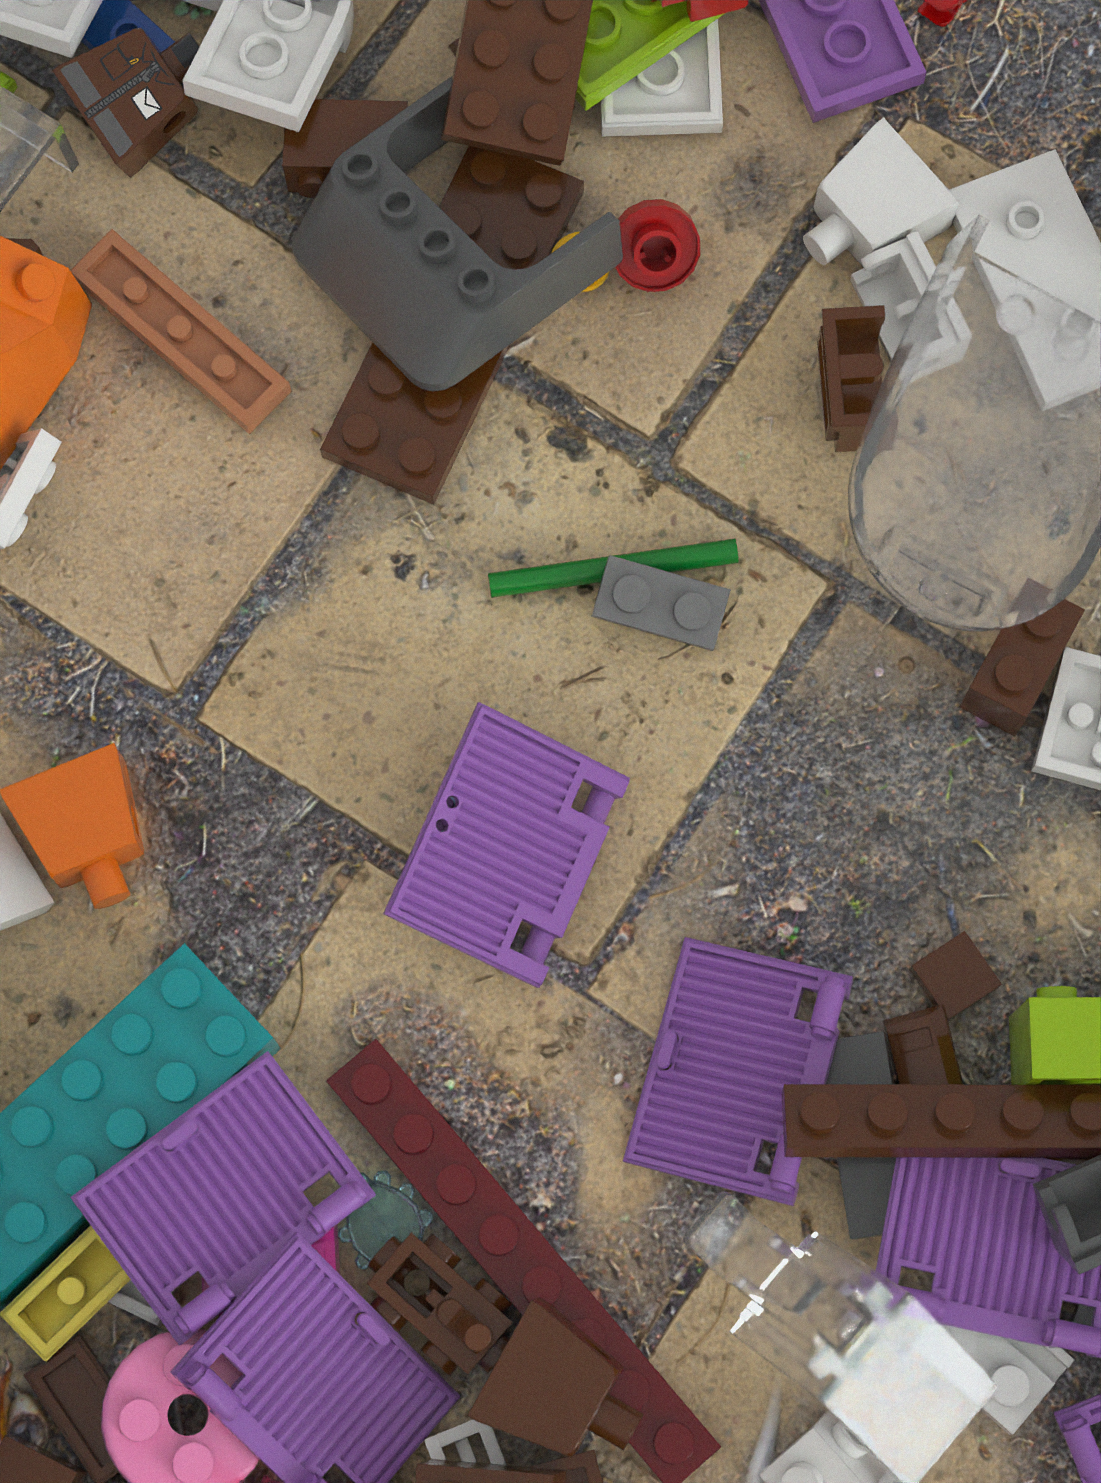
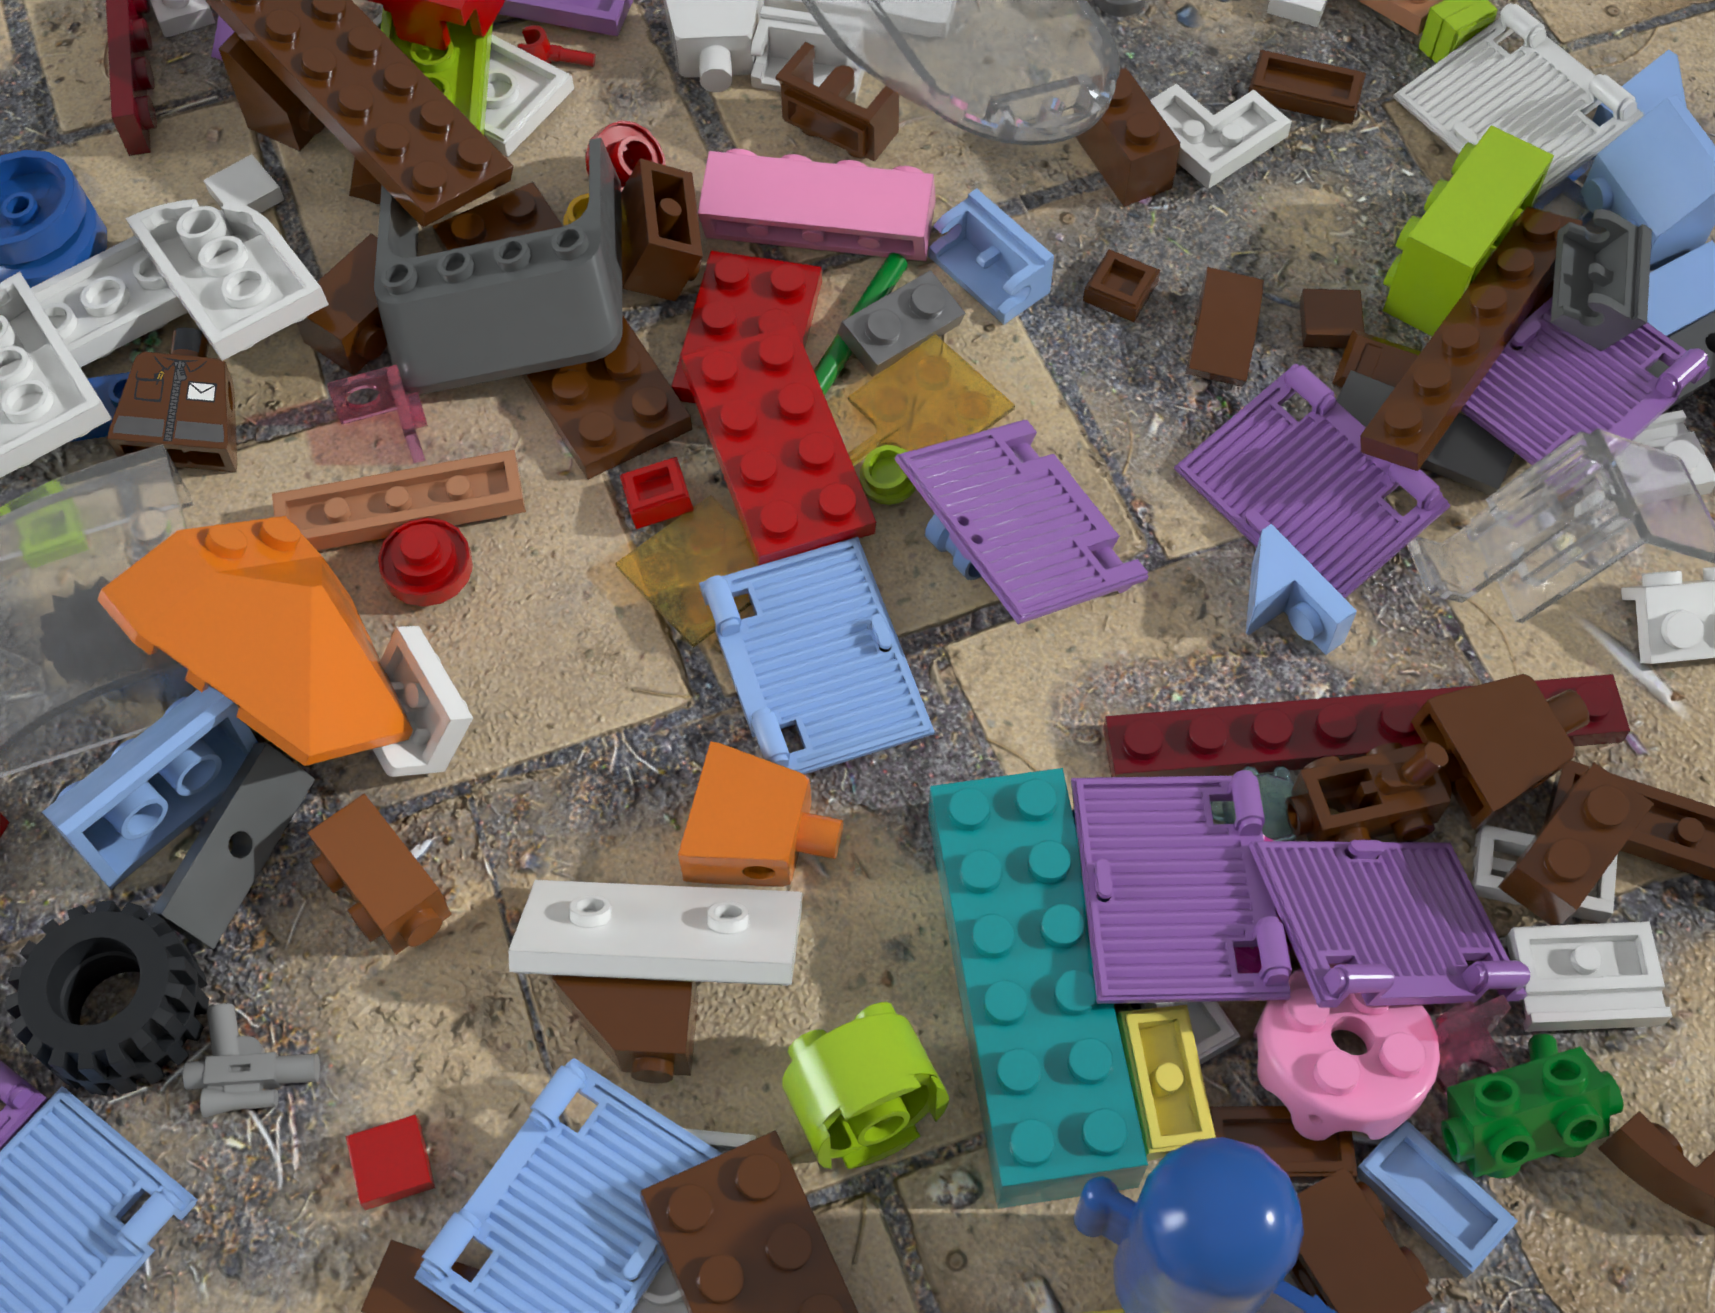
camera: 55 degrees left, 15 degrees down
none -> clear pink bracket [327,364,428,463]
none -> red plate [378,518,473,607]
none -> red hand [517,25,596,67]
none -> clear yellow hinge [615,334,1015,648]
none -> red tile [620,457,694,529]
none -> reddish brown brick [621,159,703,301]
none -> red plate [671,250,822,404]
none -> red plate [682,324,877,566]
none -> bright pink brick [698,149,936,261]
none -> light blue window [699,537,935,774]
none -> lime plate [859,445,916,505]
none -> light blue hinge [928,188,1054,325]
none -> reddish brown tile [1083,249,1161,322]
none -> reddish brown slope [1185,267,1264,387]
none -> light blue slope [1246,524,1357,655]

